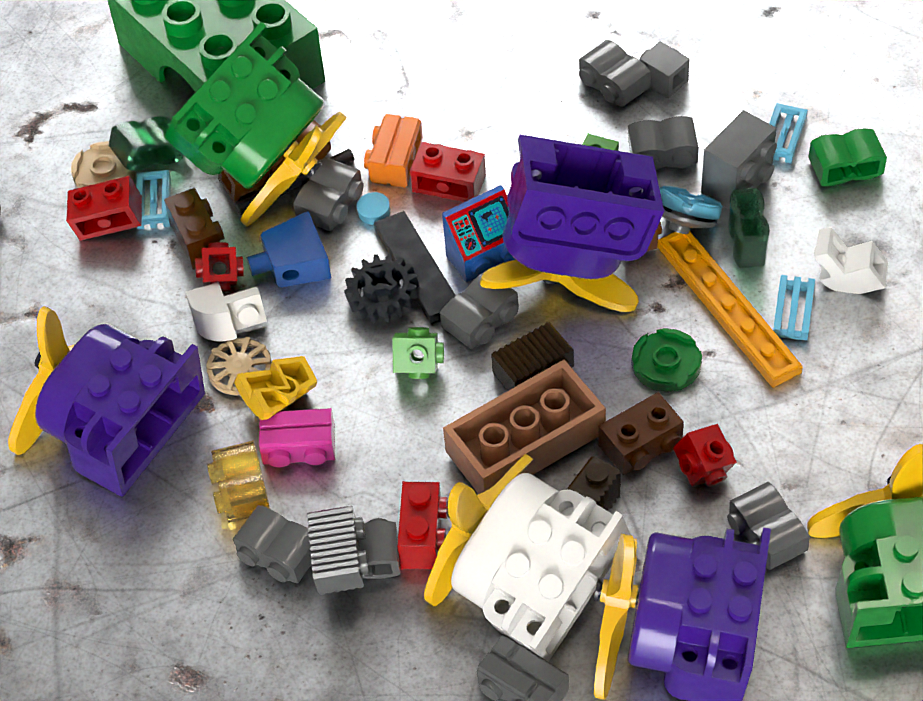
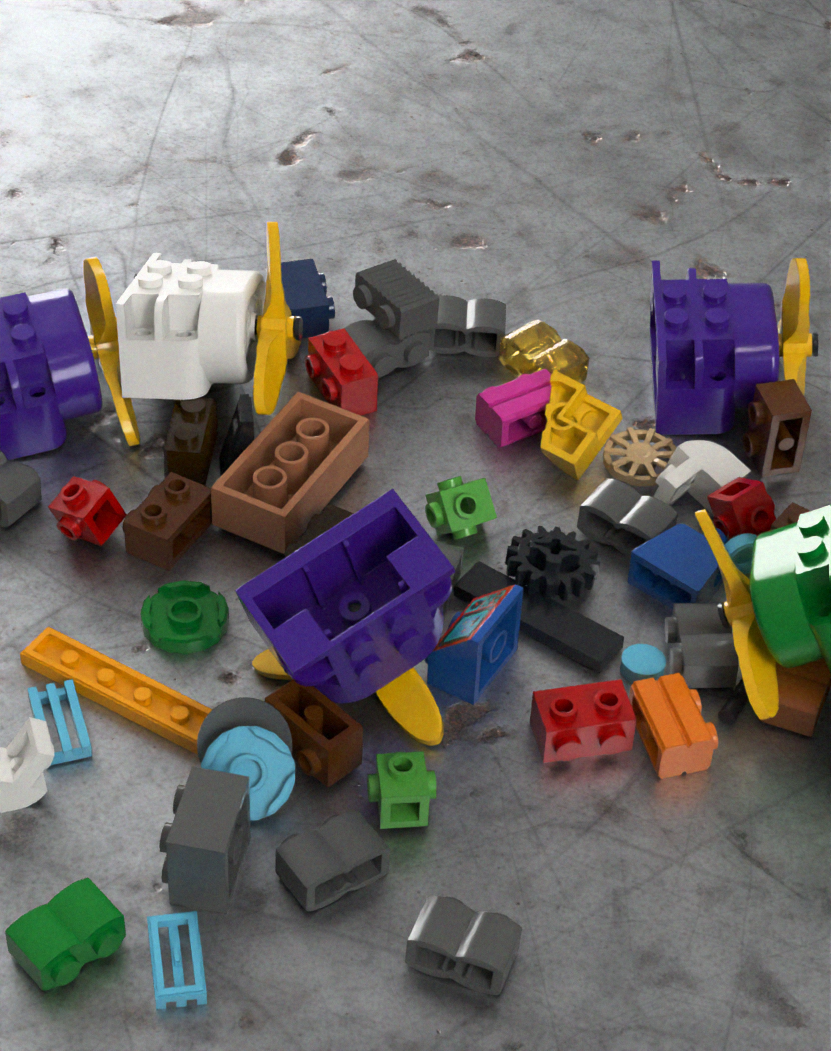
camera: 145 degrees right, 10 degrees down
brick [639,41,690,98] -> none
clear green brick [728,188,770,268] -> none
none -> black slope [219,394,254,476]
none -> dark blue brick [281,258,335,338]
none -> dark grey brick [577,478,678,558]
none -> medium azure tile [724,533,757,574]
none -> reddish brown brick [742,379,812,477]

